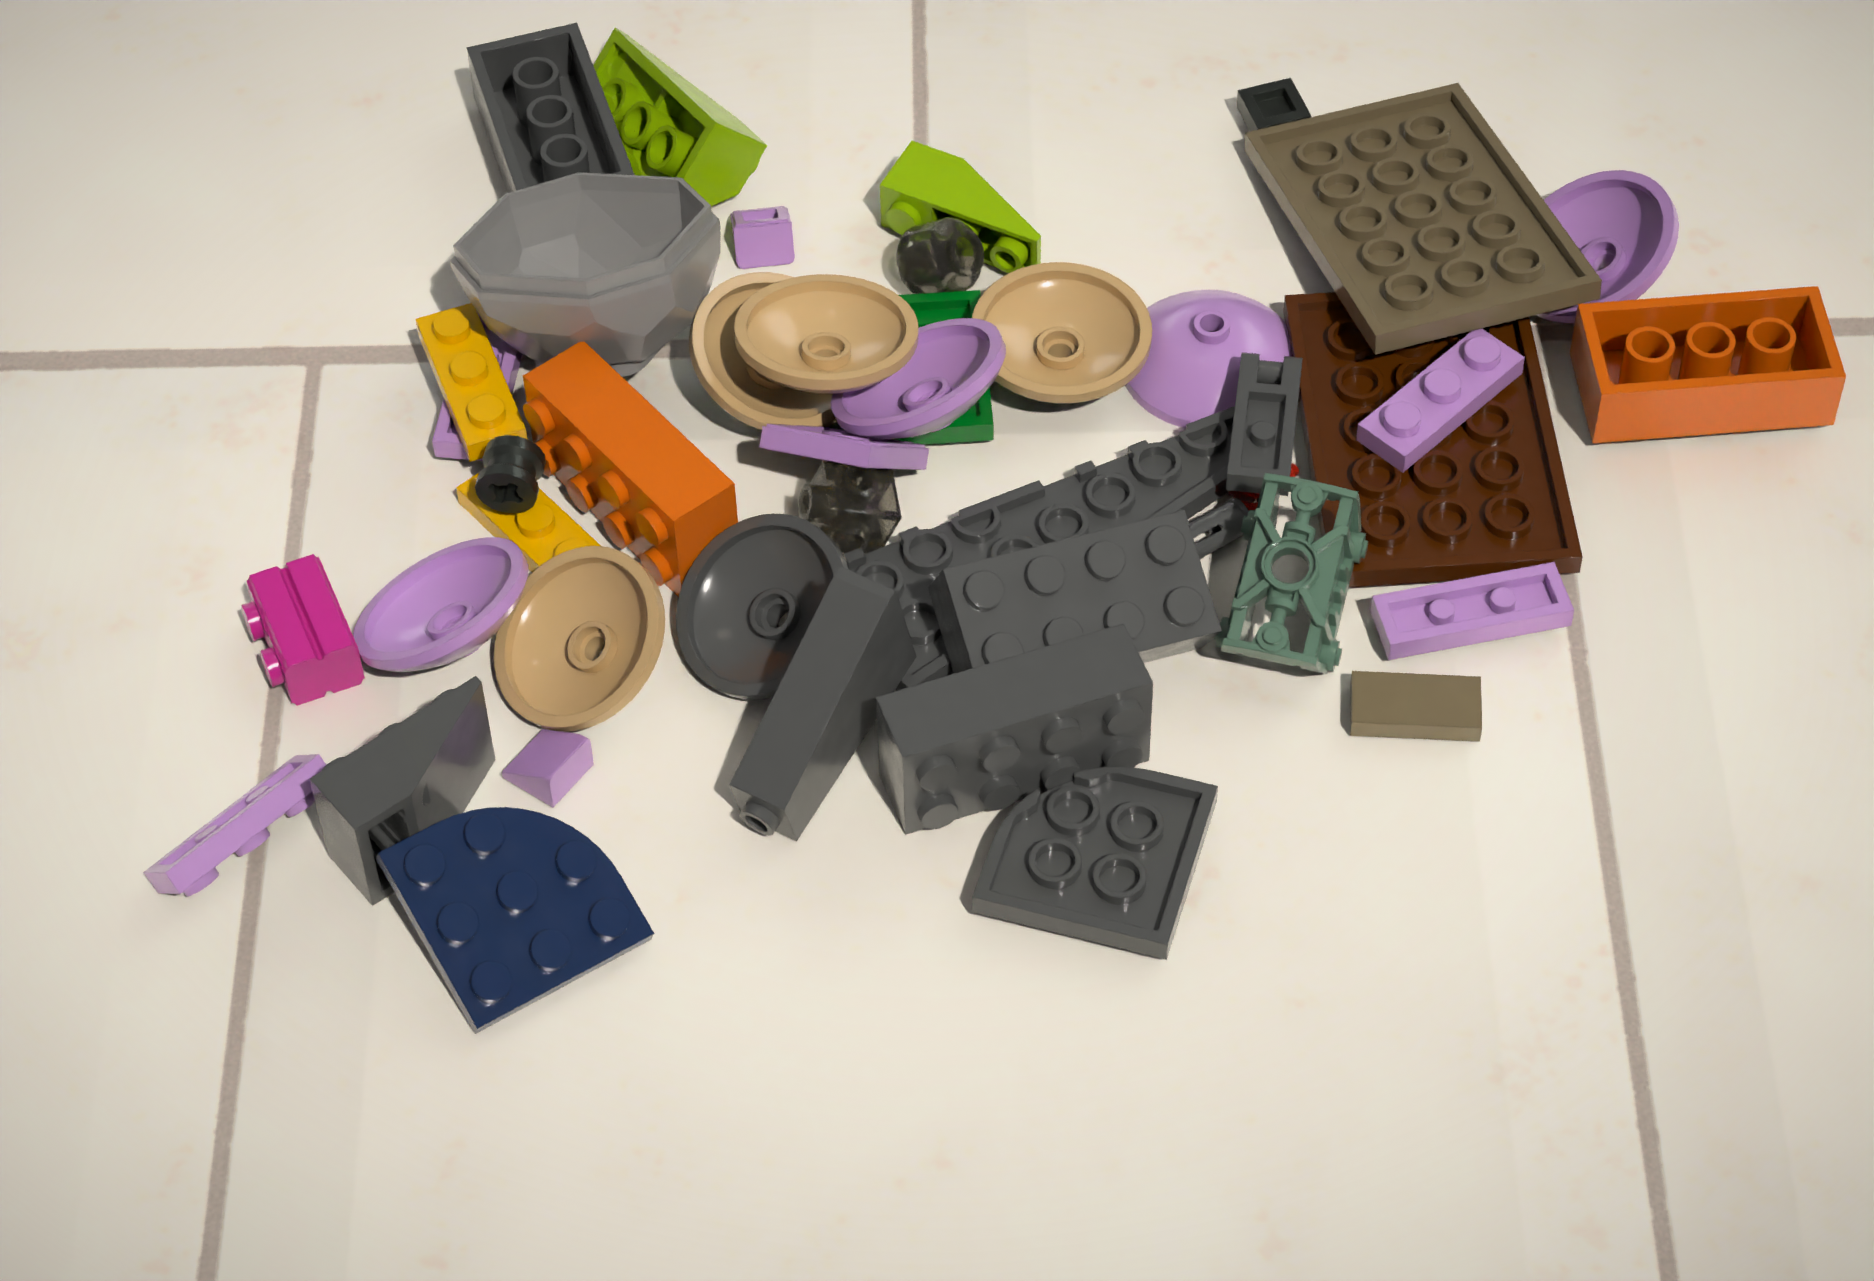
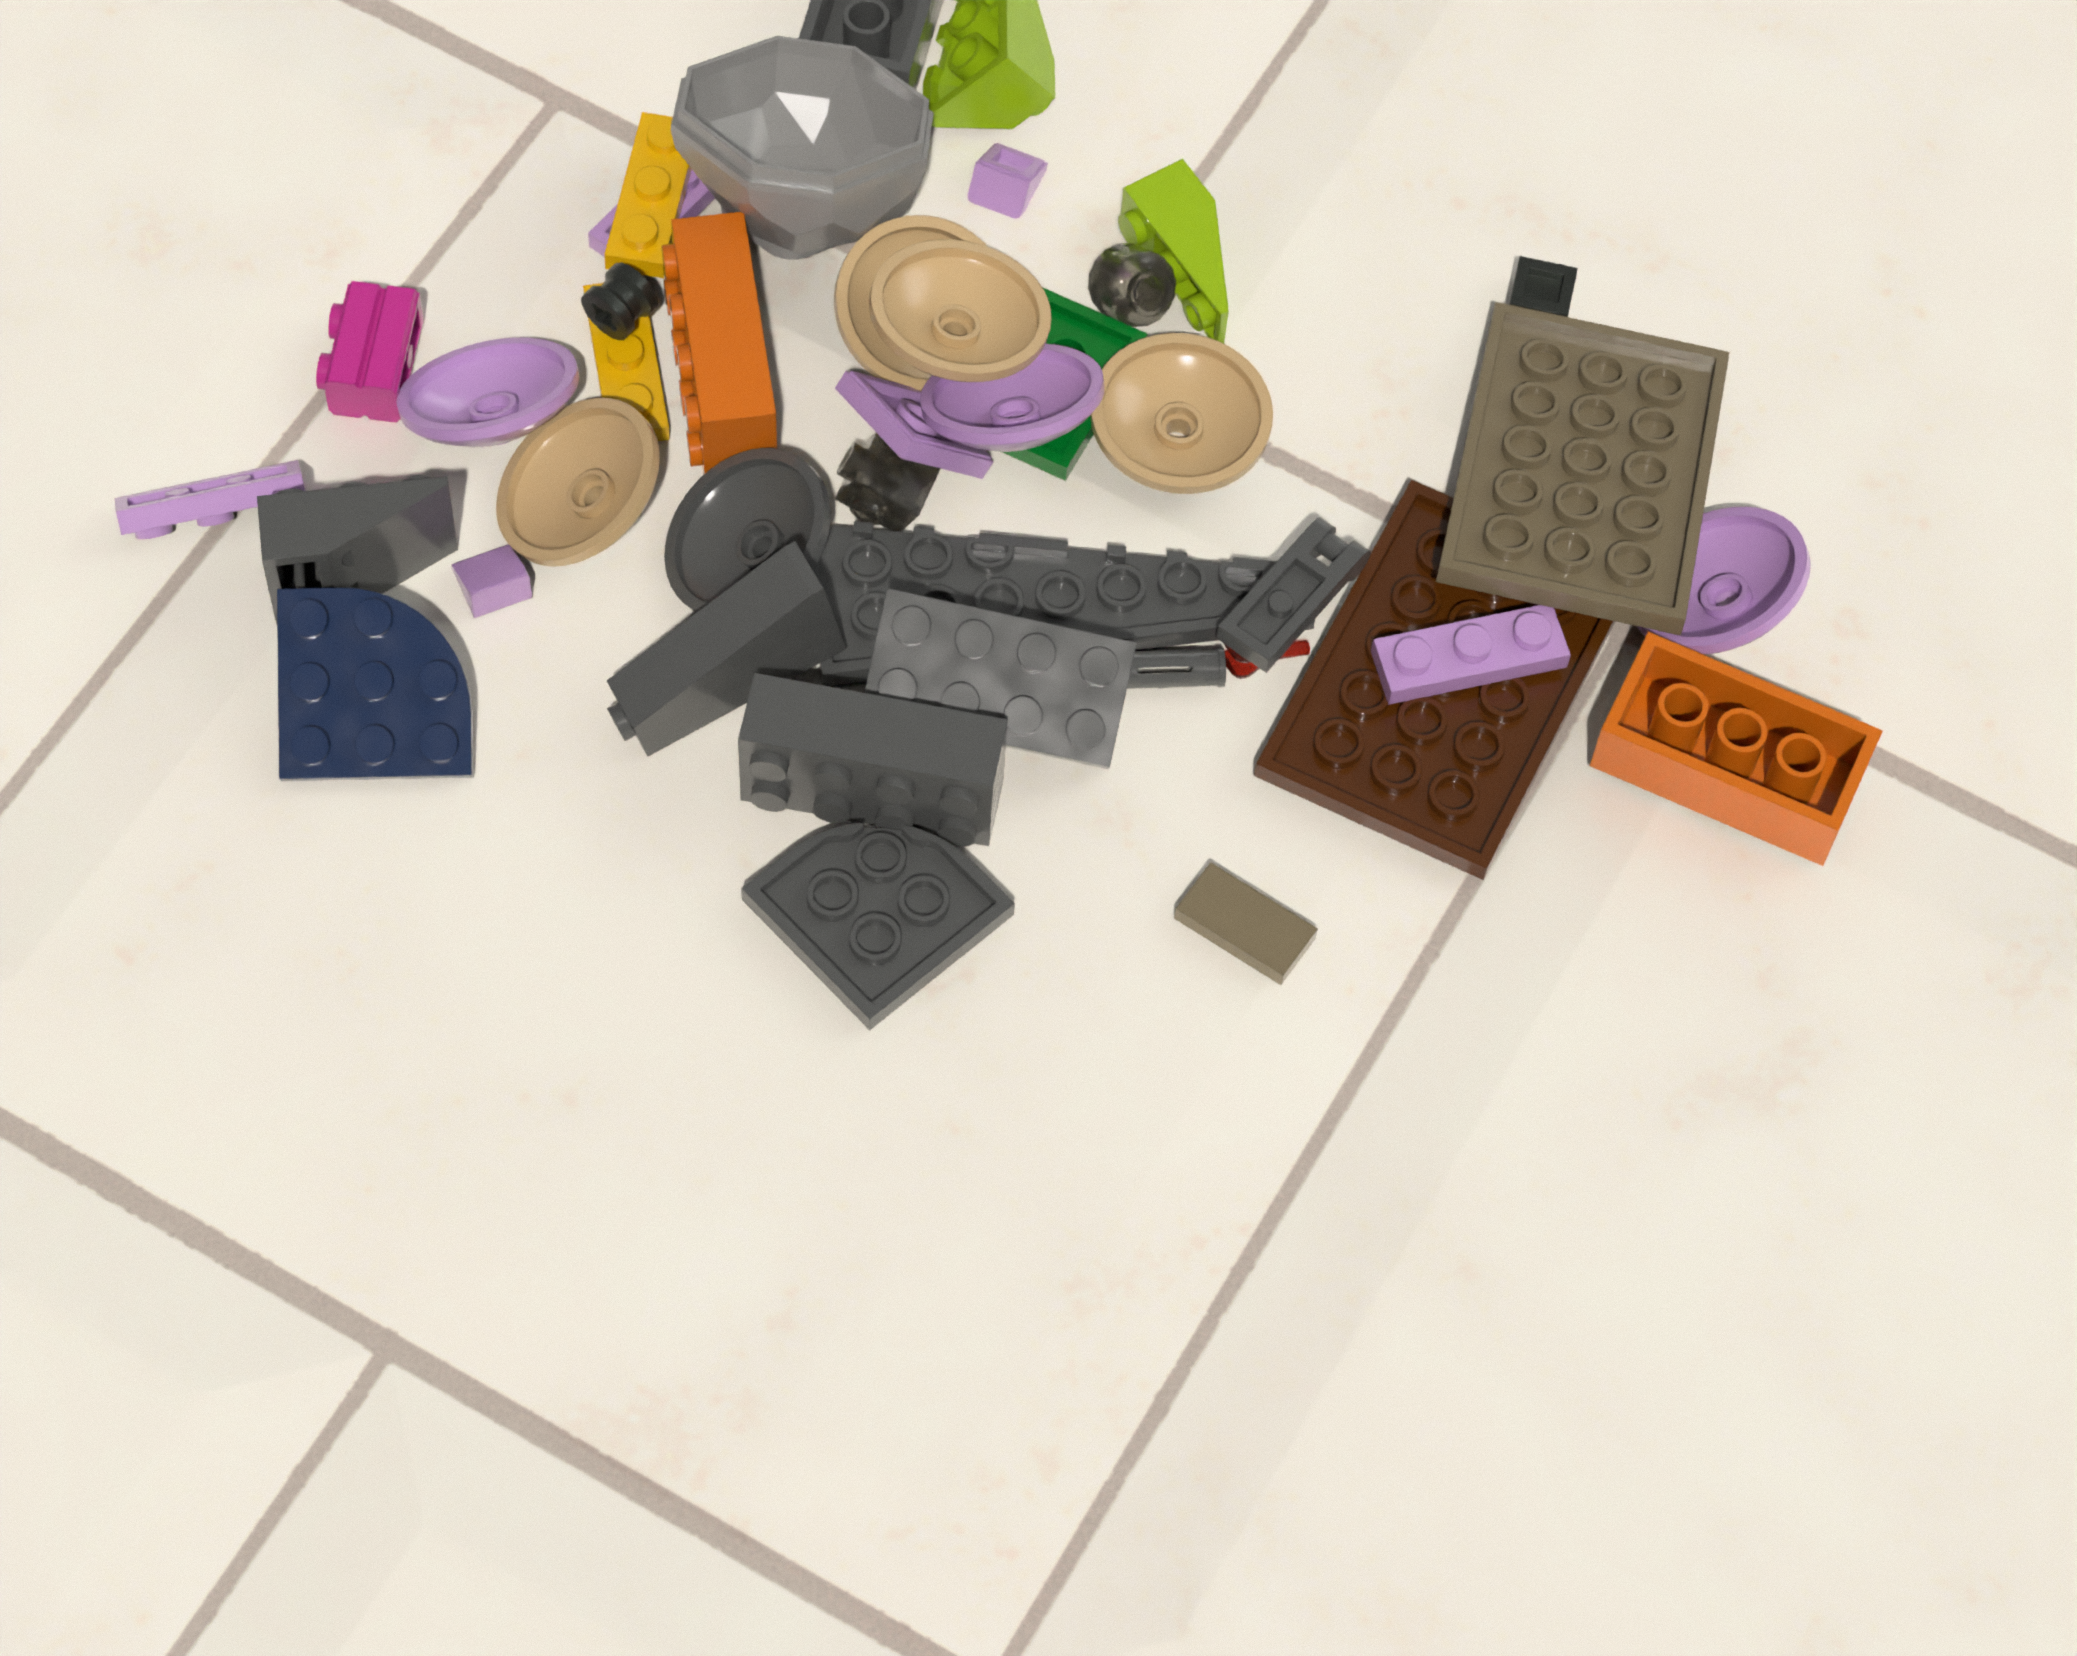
camera: 25 degrees right, 10 degrees up
lavender dish [1125,289,1292,428] -> none
sand green piece [1214,473,1368,674] -> none
lavender plate [1370,562,1574,660] -> none

